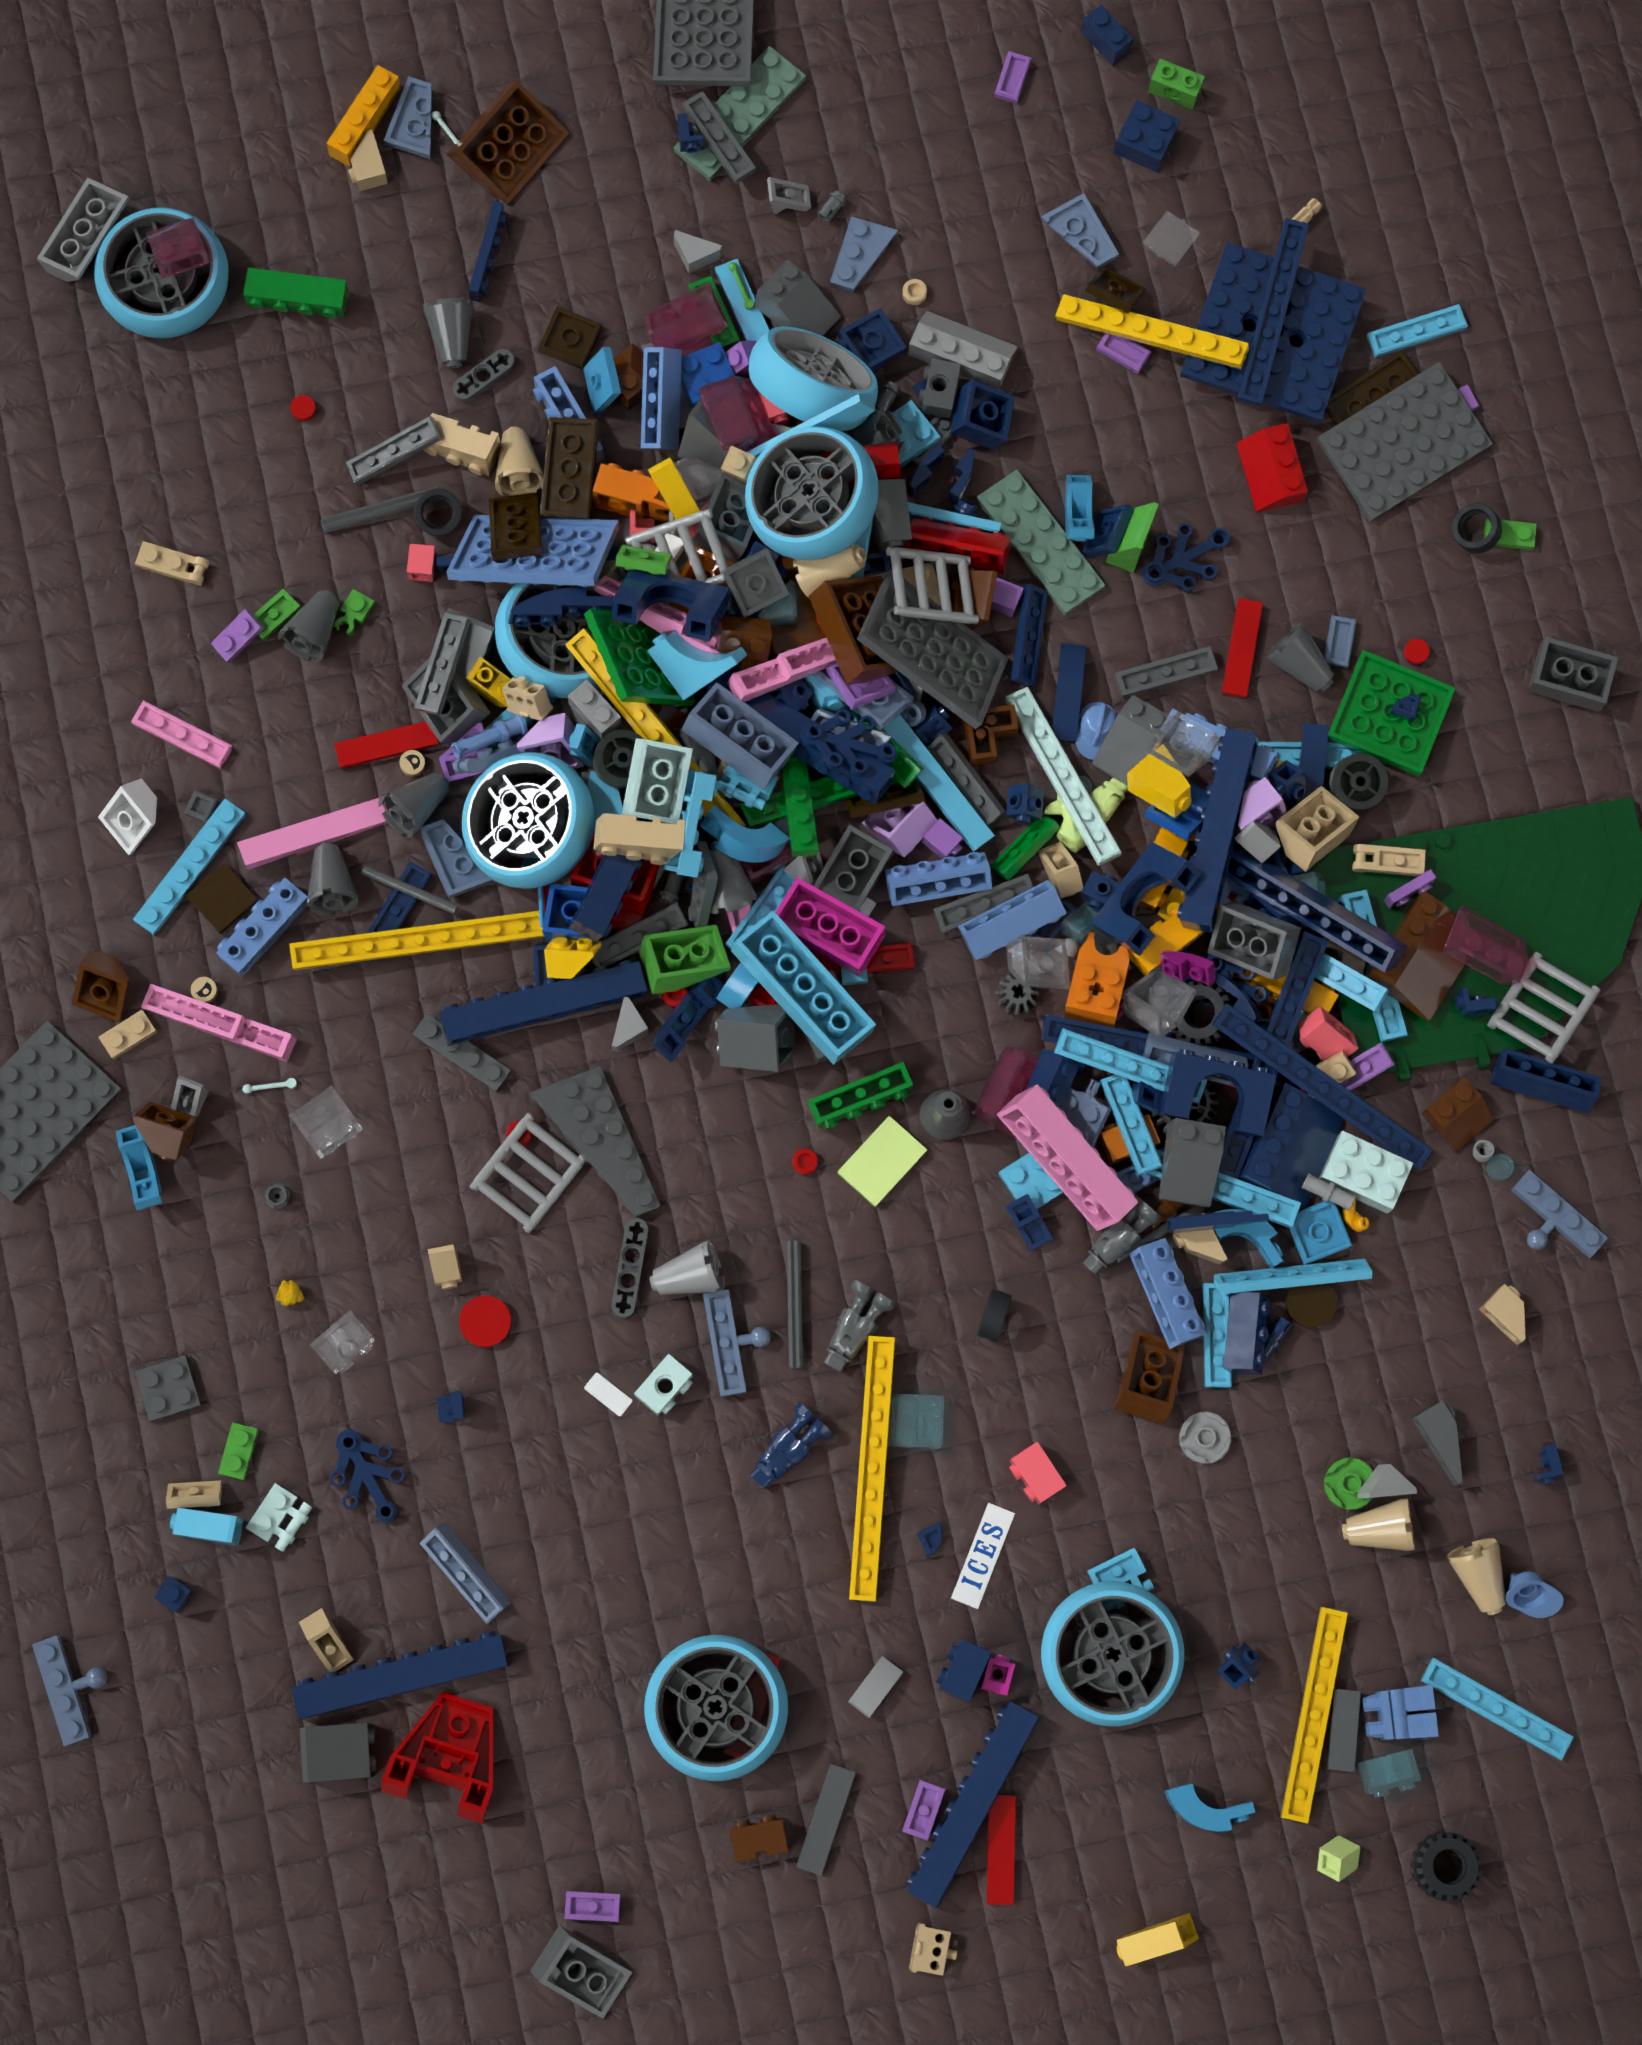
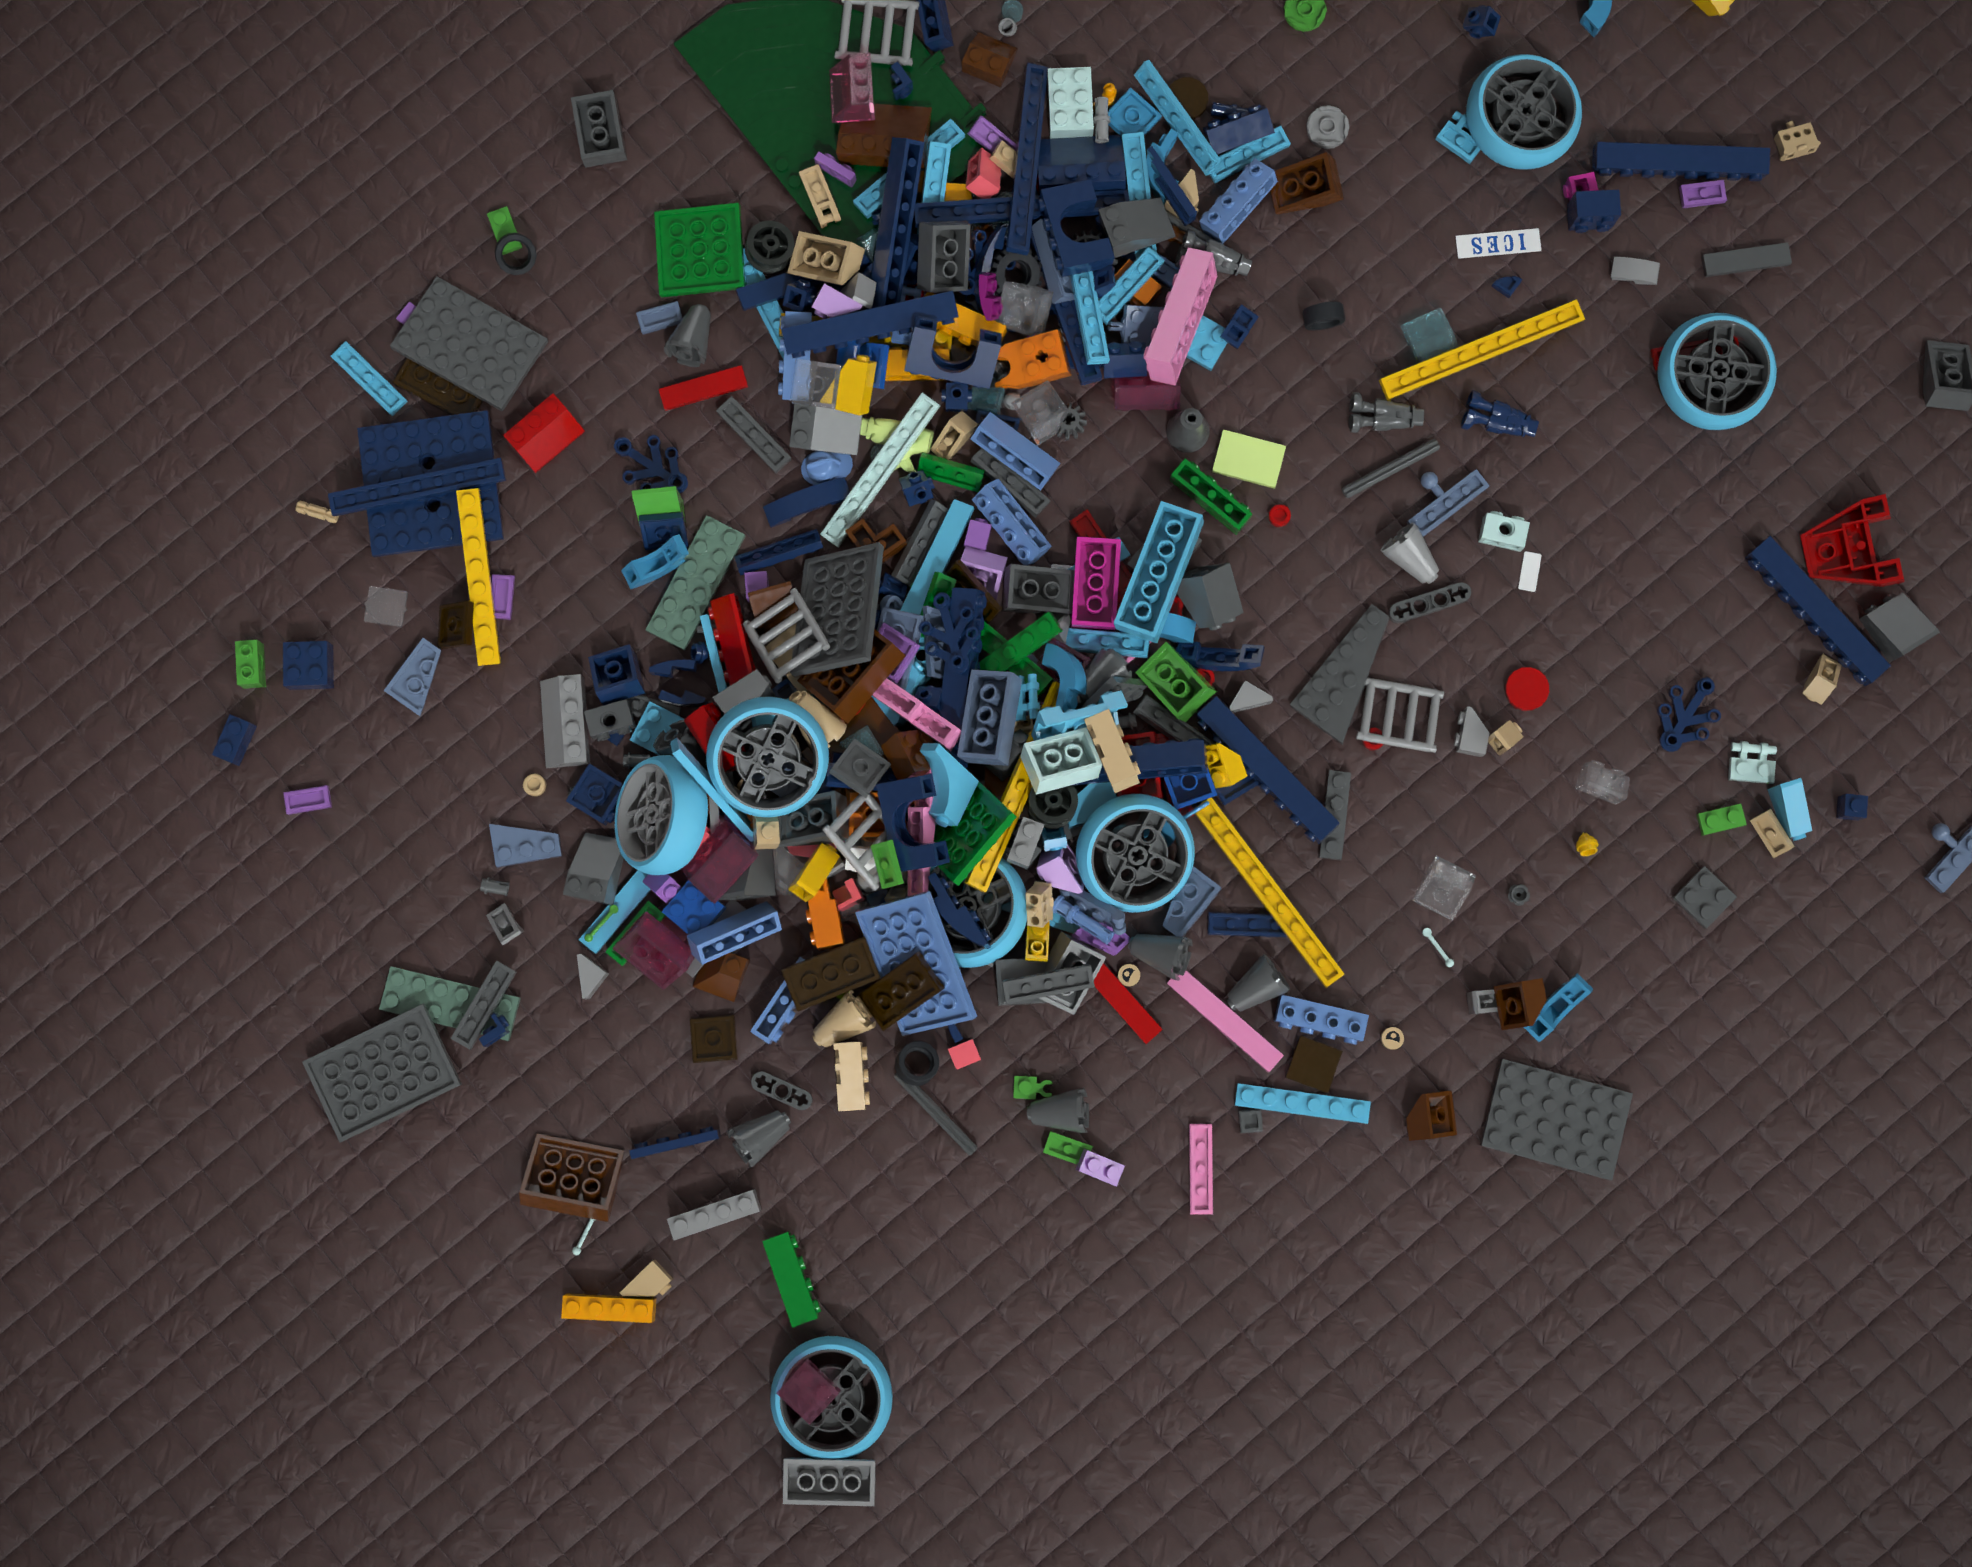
camera: 110 degrees left, 5 degrees up
white slope [98,778,157,855] -> none
tan plate [99,1010,157,1060] -> none
tan plate [135,541,210,586] -> none
bright pink slope [141,984,297,1062] -> none
red tile [290,395,316,422] -> none
dark grey tile [346,416,442,486] -> none
dark grey bar [361,865,458,915] -> none
sand blue wing [384,76,432,160] -> none
sand blue slope [420,1523,511,1624] -> none
dark blue bracket [437,1391,466,1423] -> none
medium lavender plate [565,1891,620,1922] -> none
dark azure plate [583,347,621,414] -> none
reddish brown brick [729,1815,788,1862] -> none
red tile [986,1795,1016,1905] -> none
coral brick [1009,1442,1066,1505] -> none
dark blue tile [1389,695,1421,721] -> none
red tile [1403,639,1430,665] -> none
none -> light grey brick [667,1189,762,1240]
none -> light grey slope [1454,706,1489,757]

